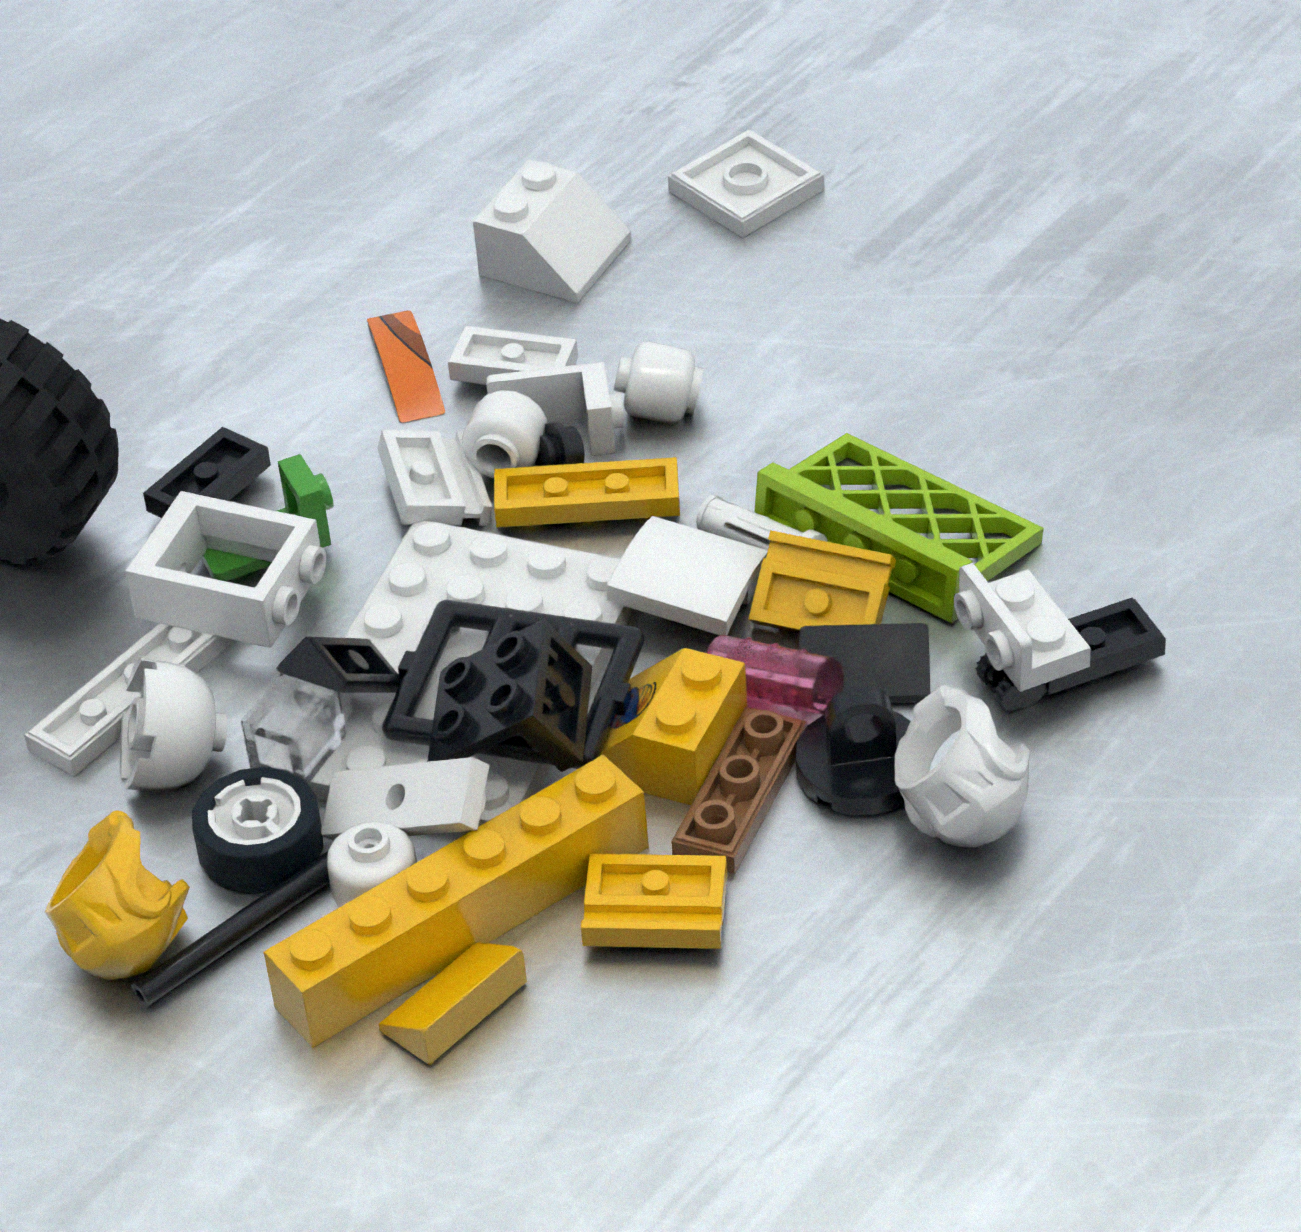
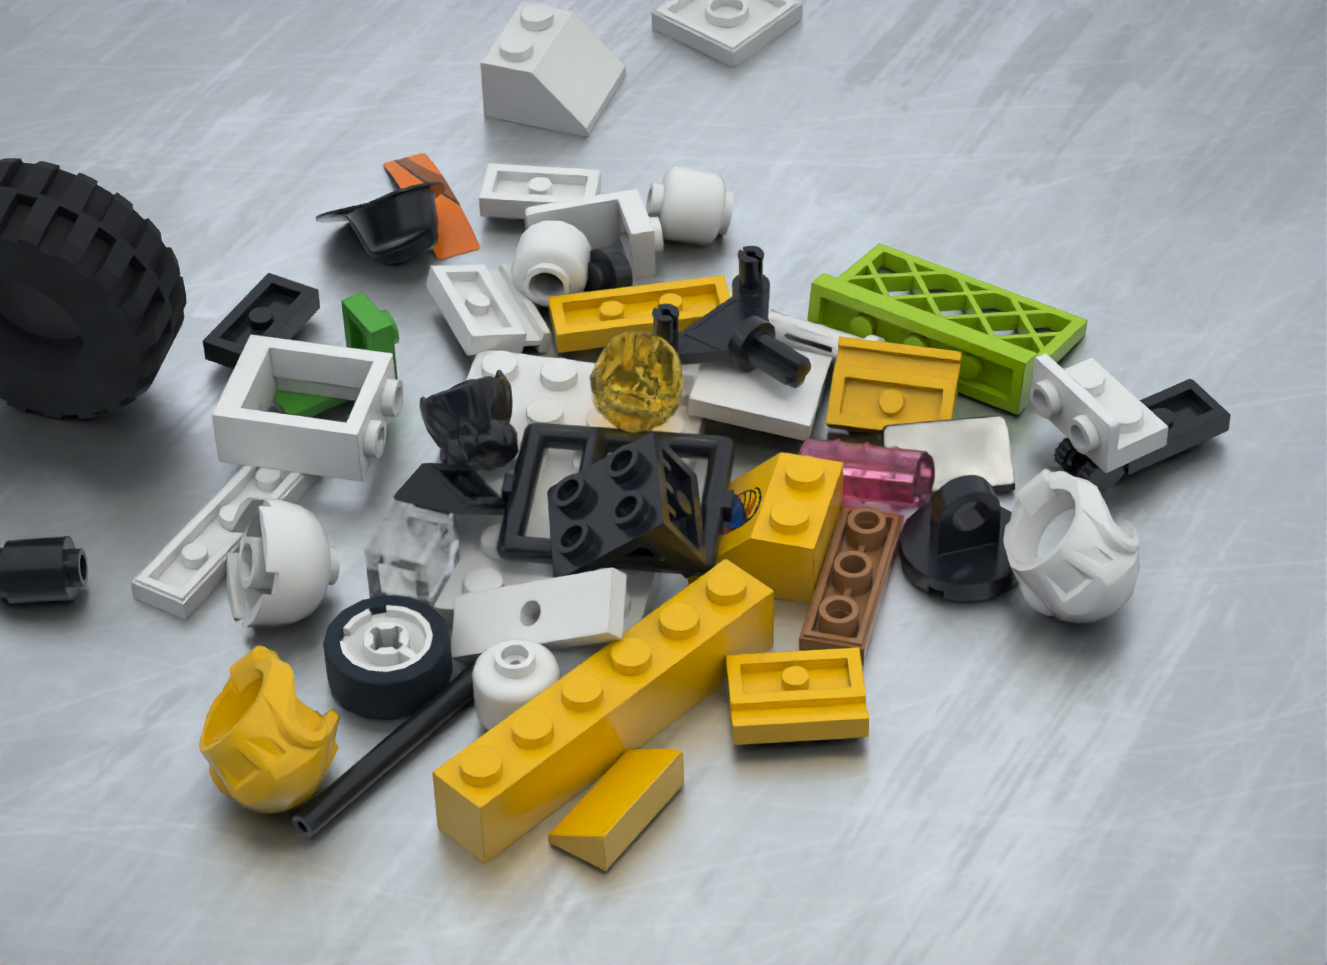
camera: 10 degrees left, 0 degrees up
none -> black piece [315,182,446,264]
none -> black hair [419,370,519,472]
none -> clear yellow hair [590,331,684,433]
none -> black axle [647,245,811,391]

